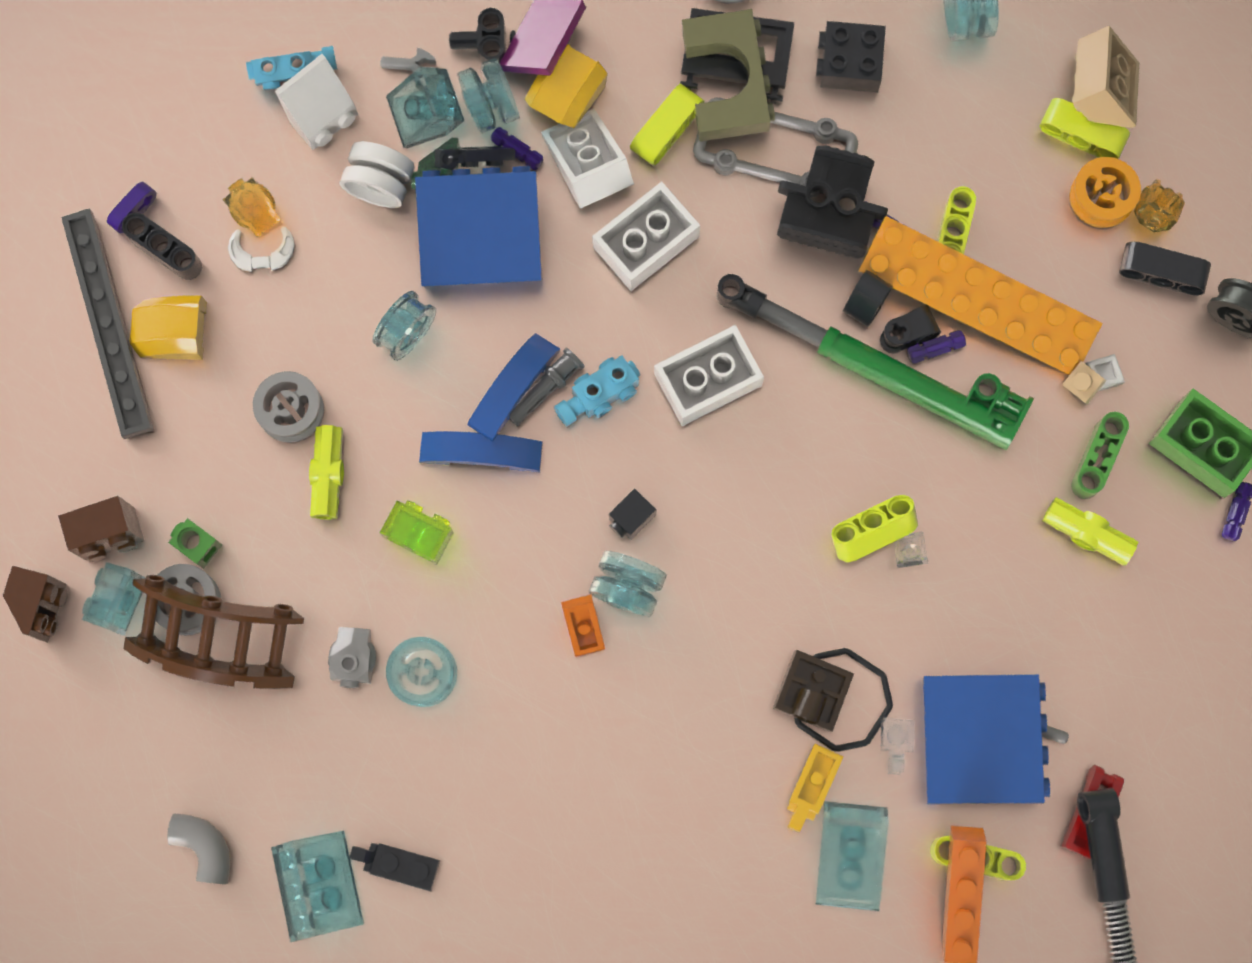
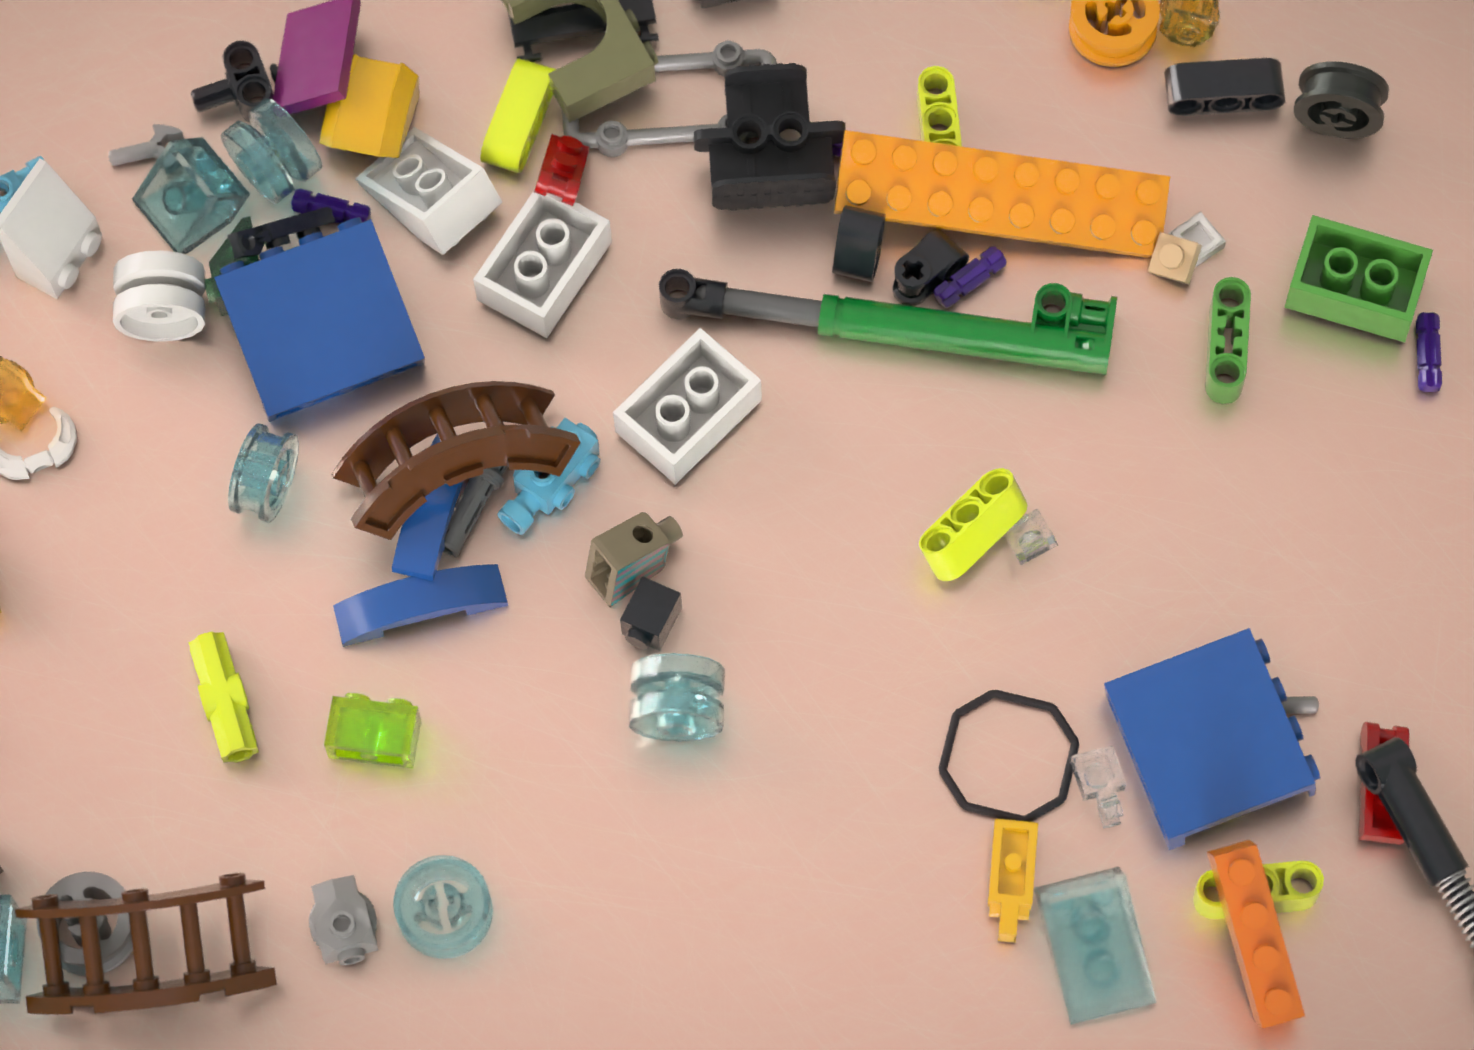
camera: 20 degrees left, 10 degrees down
bright green brick [168,518,222,569] -> none
light grey wheel [253,371,324,443] -> none
orange slope [561,594,605,657] -> none
dark brown plate [773,650,854,732] -> none
neon yellow piece [1042,497,1138,566] -> none
none -> reddish brown fence [331,381,581,540]
none -> red plate [534,134,590,206]
none -> dark tan torso [585,512,683,607]

